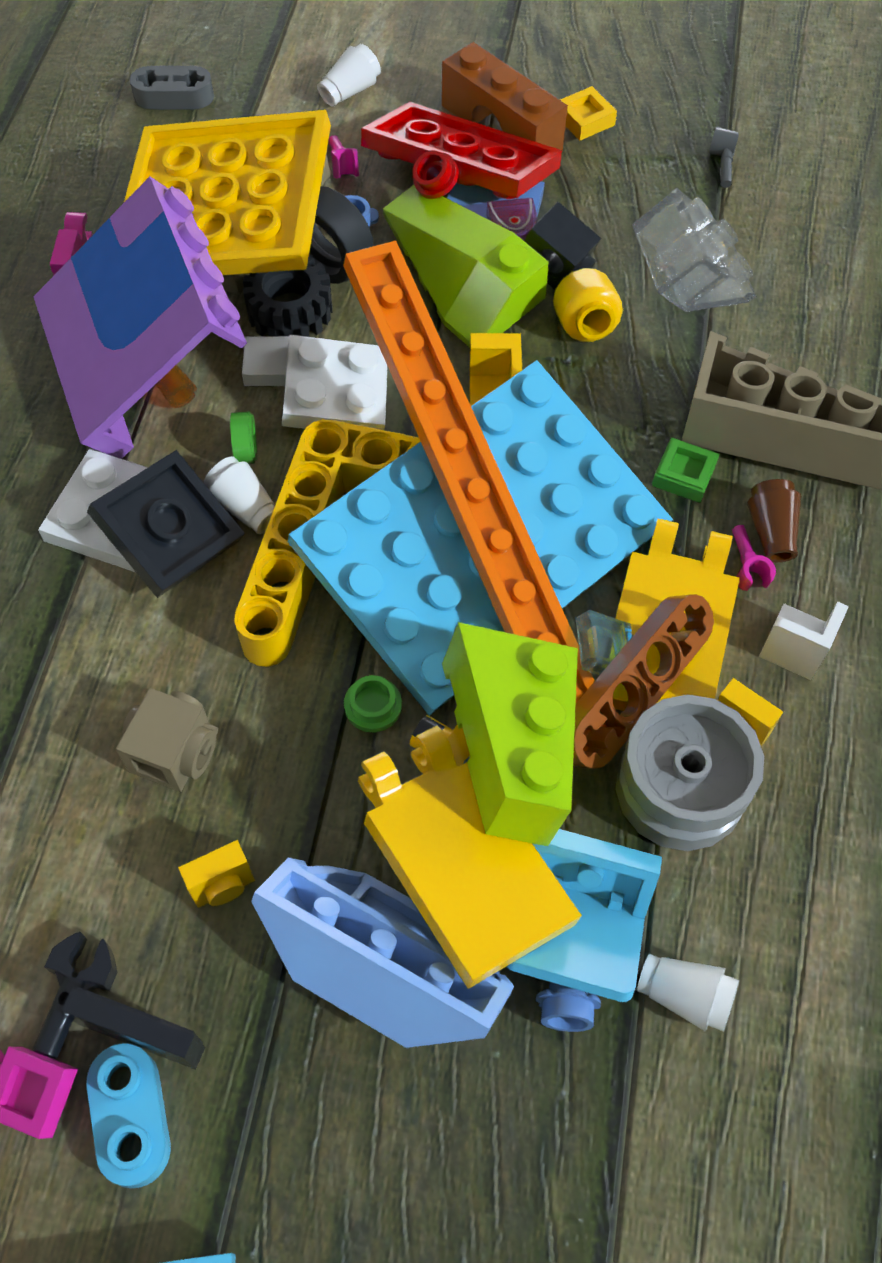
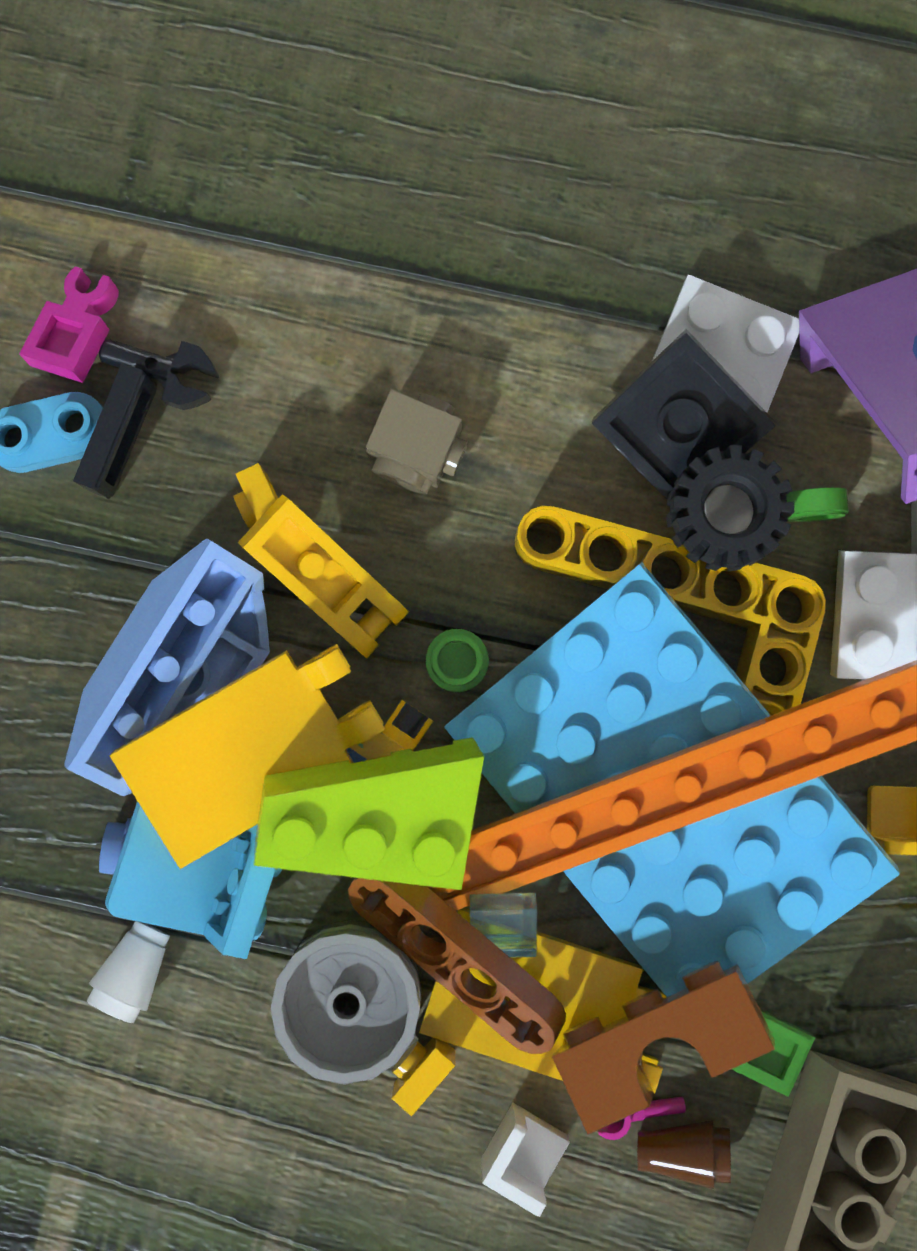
camera: 90 degrees right, 25 degrees up
none -> yellow plate [237,494,409,659]
none -> dark orange arch [552,961,775,1134]
none -> black tyre [666,445,794,571]

